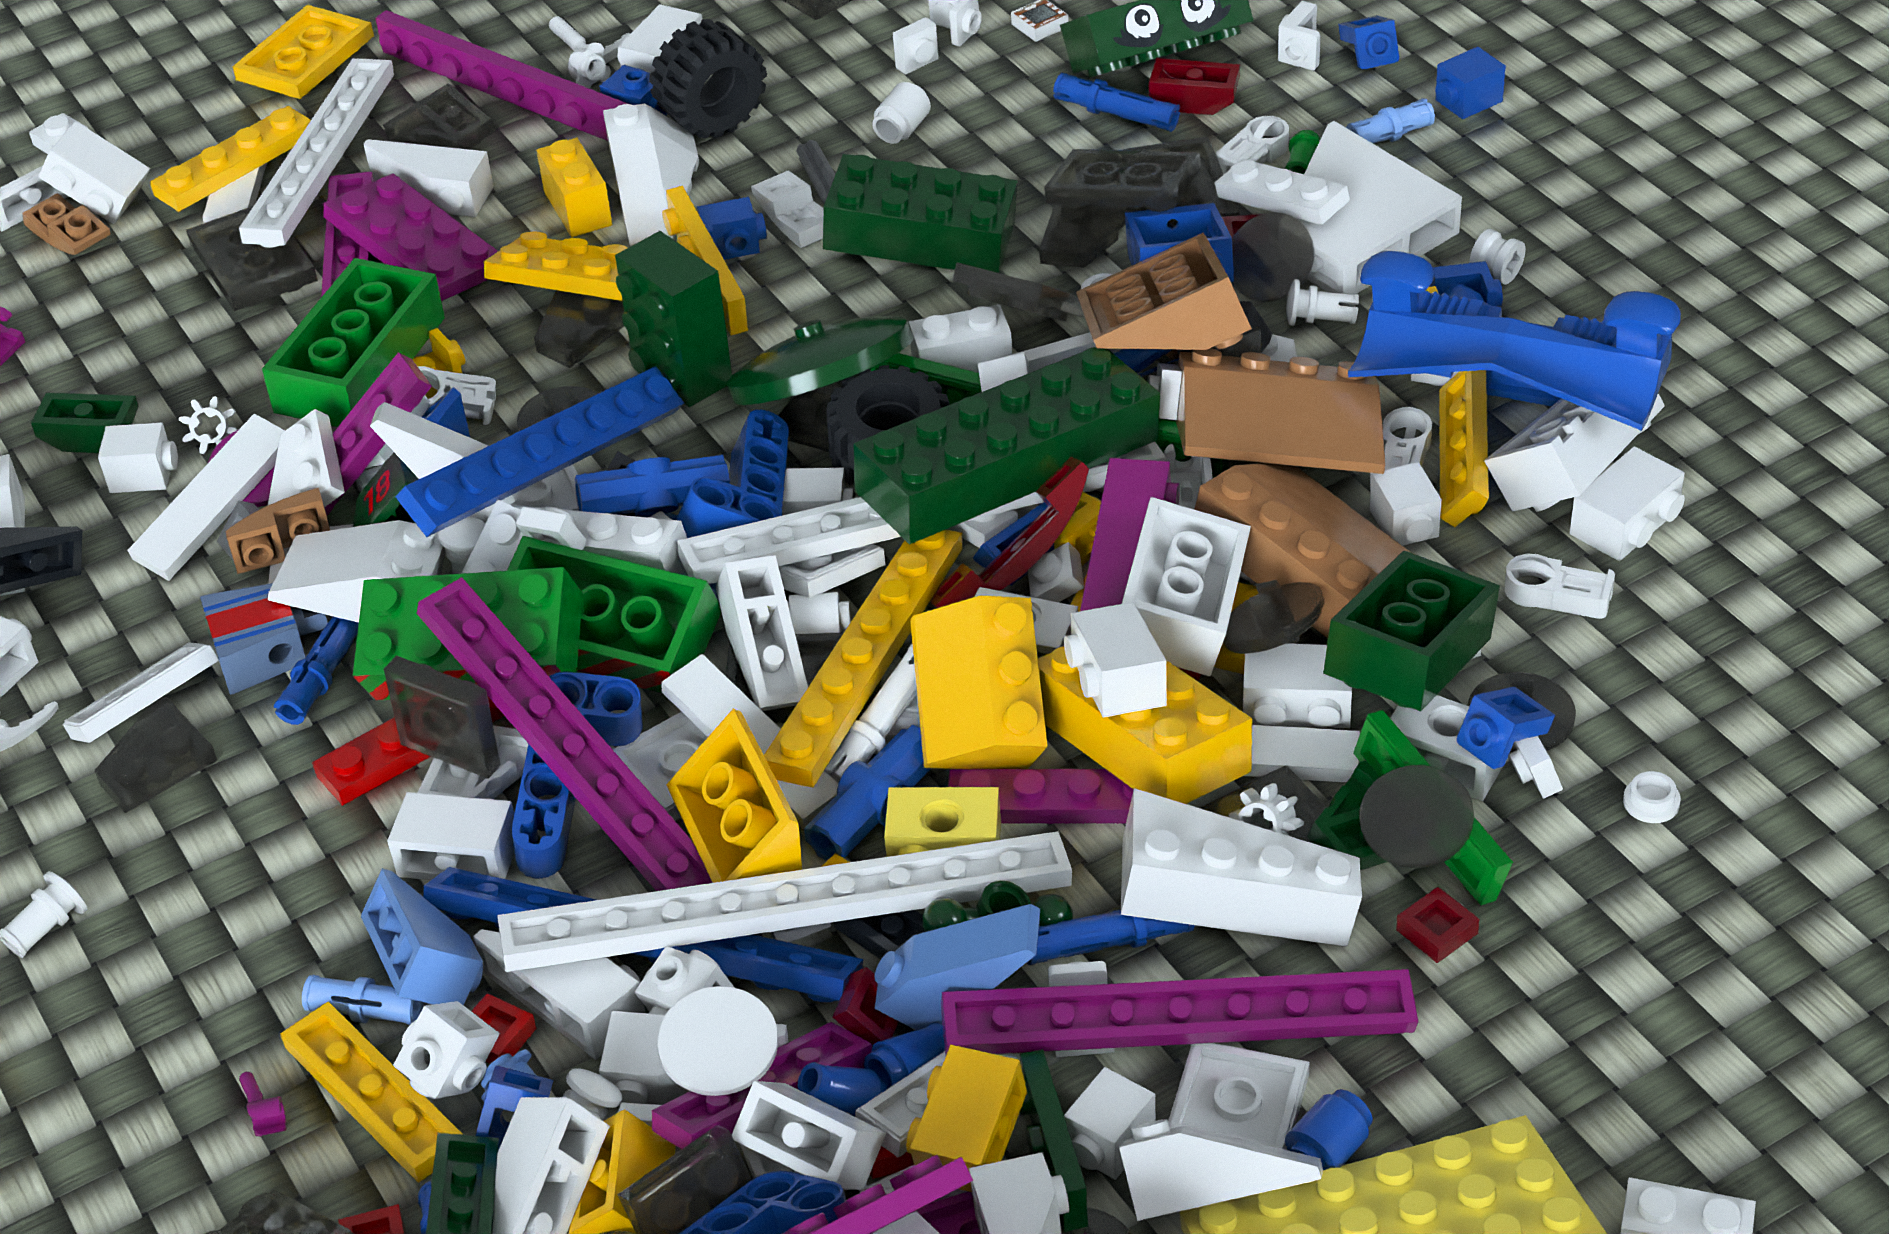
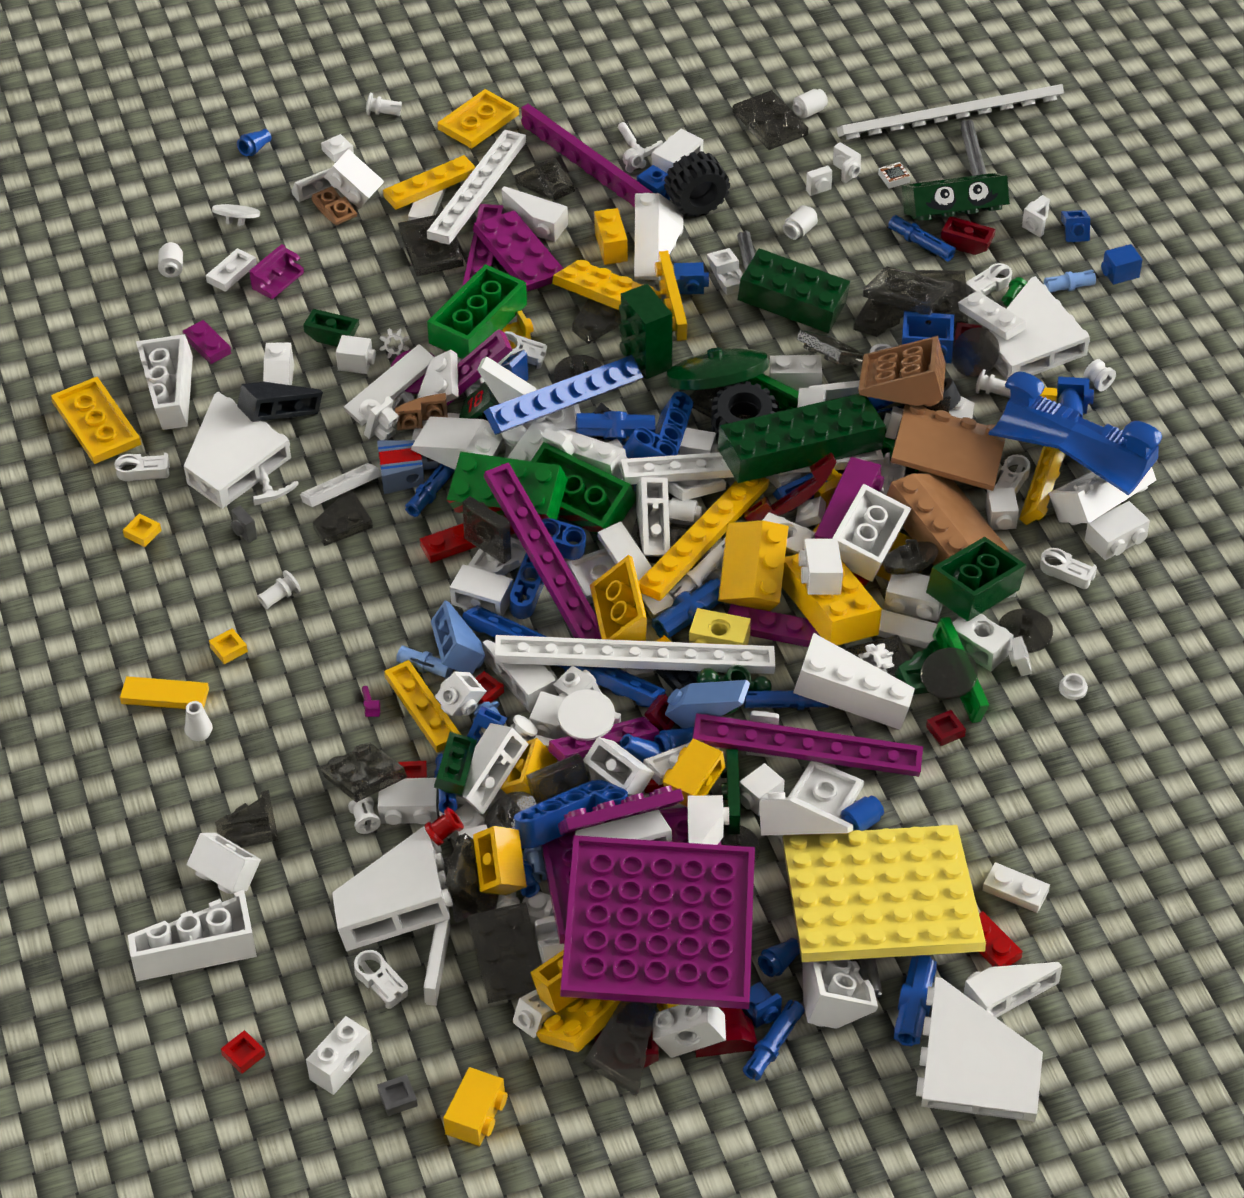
camera: 10 degrees right, 5 degrees up
blue bracket [1457,686,1555,769] -> none
none -> white hips [359,396,399,440]
none -> white pin [366,92,402,117]

